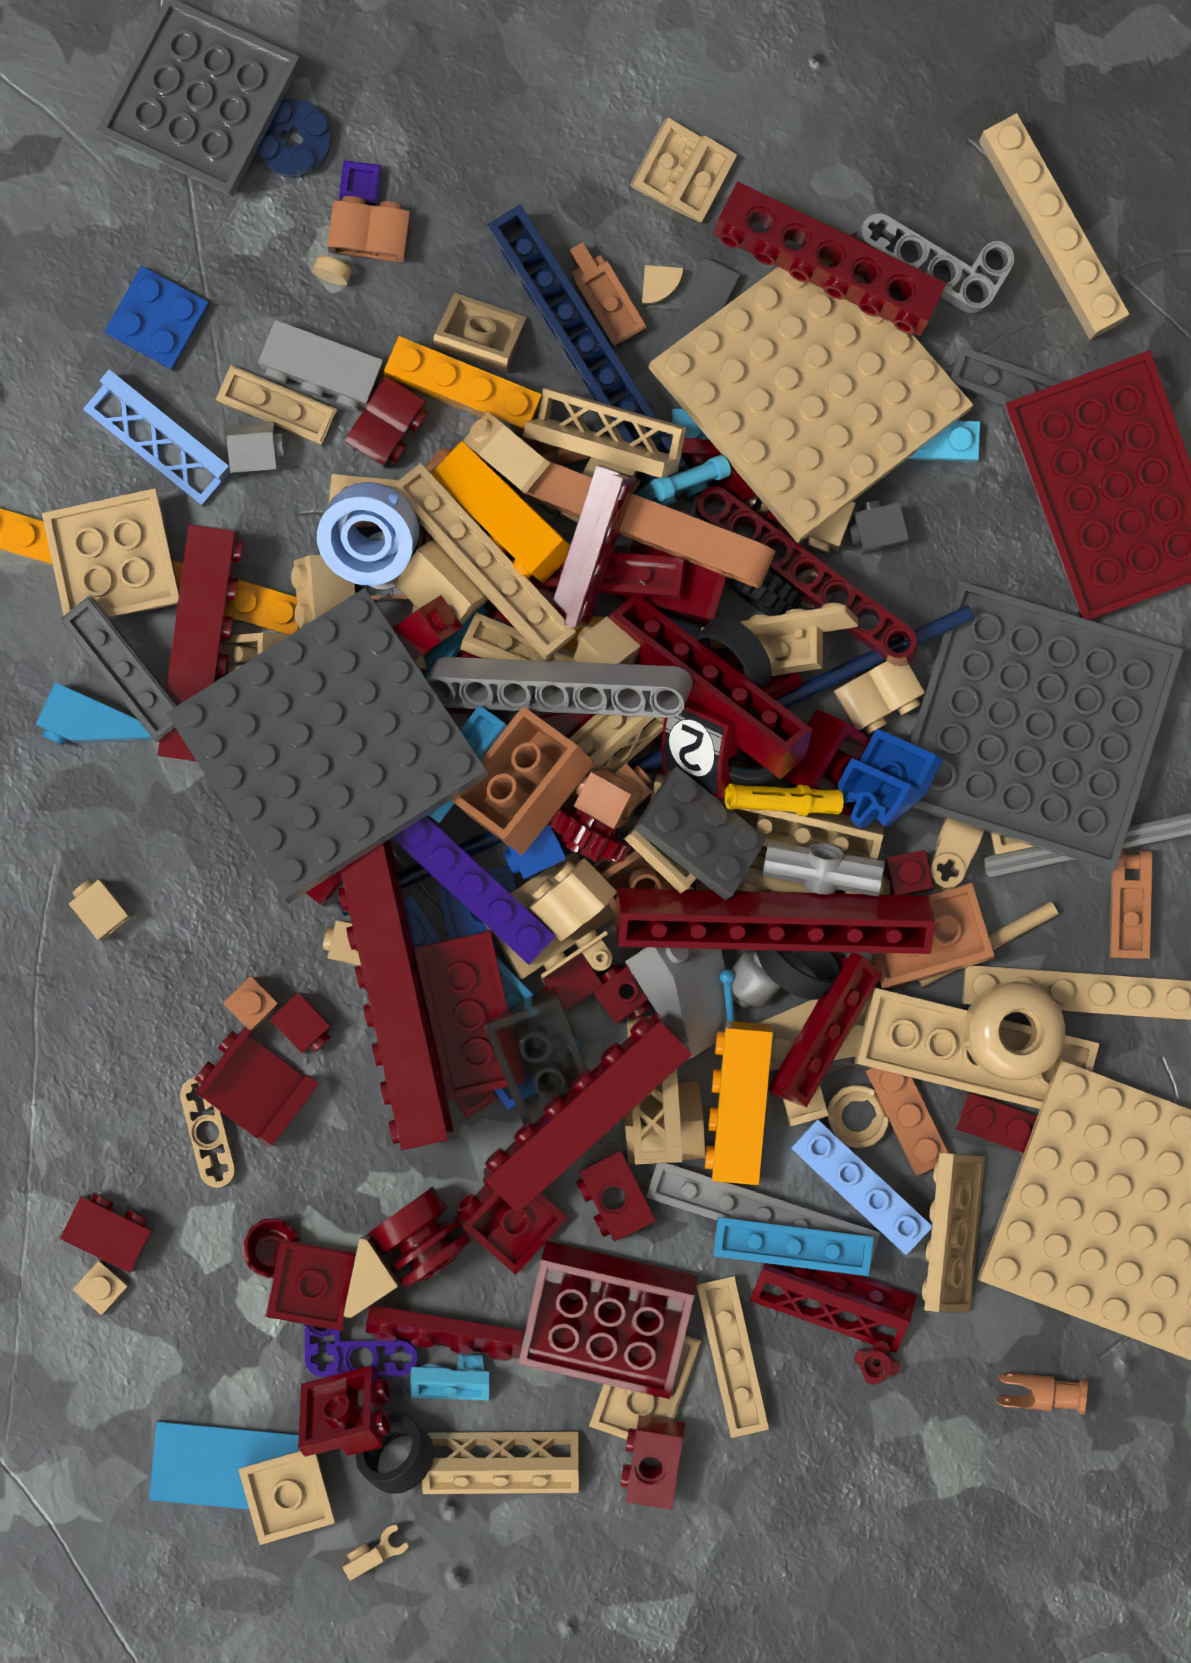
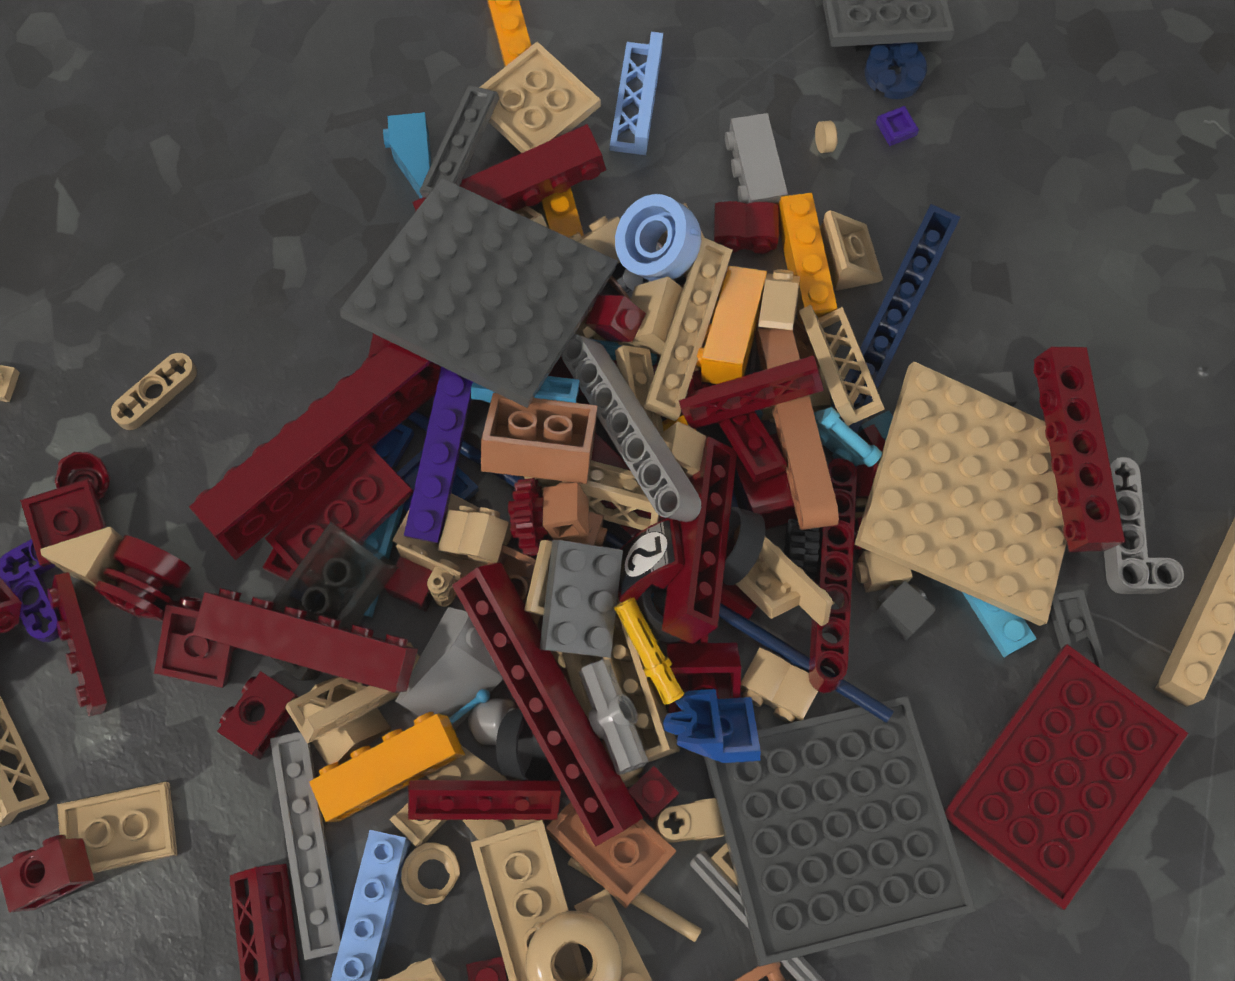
camera: 55 degrees right, 15 degrees down
dark red brick [60,1192,155,1273] -> none
tan brick [69,879,132,941] -> none
blue plate [104,265,210,371] -> none
dark red panel [194,1027,319,1148] -> none
tan tile [216,365,337,446] -> none
nougat brick [223,976,281,1031] -> none
light grey brick [226,421,284,473] -> none
dark red brick [270,993,333,1053] -> none
nougat brick [327,196,410,262] -> none
medium azure hinge [410,1354,490,1401] -> none
blue brick [504,823,567,879] -> none
dark red slope [518,1241,698,1399] -> none
nougat hinge [569,242,647,348] -> none
dark red brick [593,963,652,1024] -> none
tan slope [629,117,737,222] -> none
tan tile [642,265,683,306] -> none
tan plate [696,1276,769,1438] -> none
dark azure plate [713,1217,874,1276] -> none
nougat plate [865,1068,948,1176] -> none

